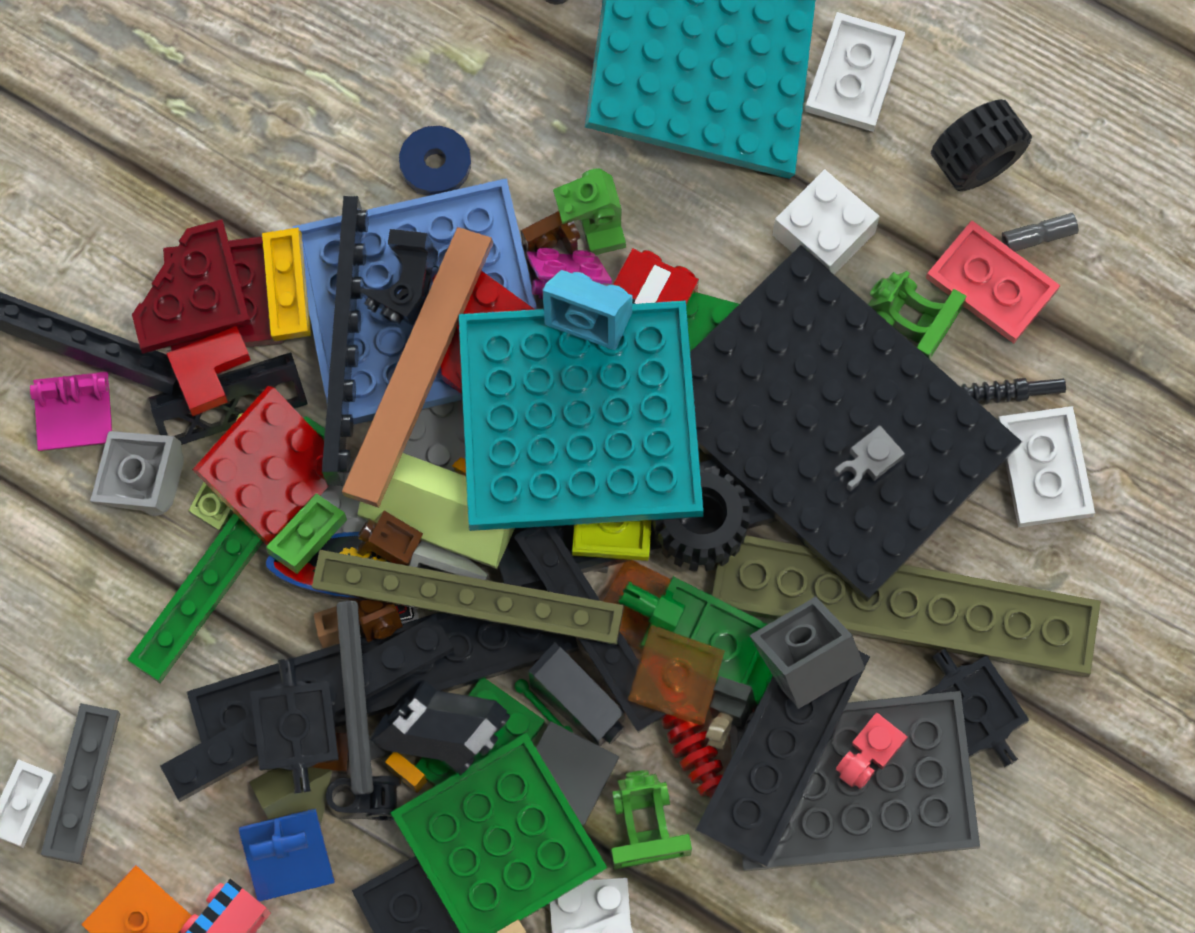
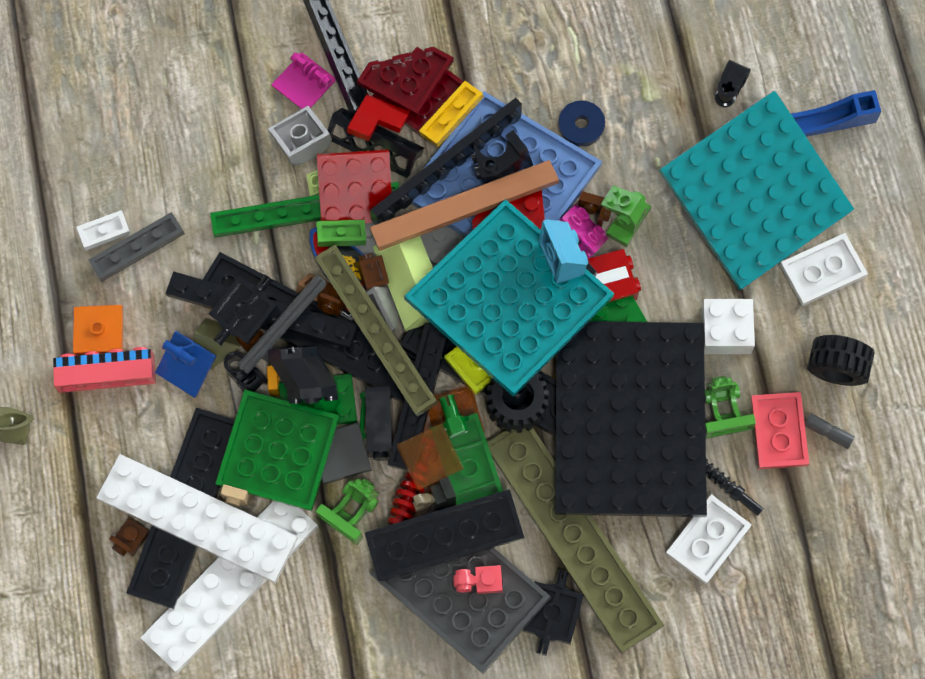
camera: 50 degrees right, 0 degrees up
dark grey slope [749,597,865,709] -> none
light grey plate [834,426,905,492] -> none

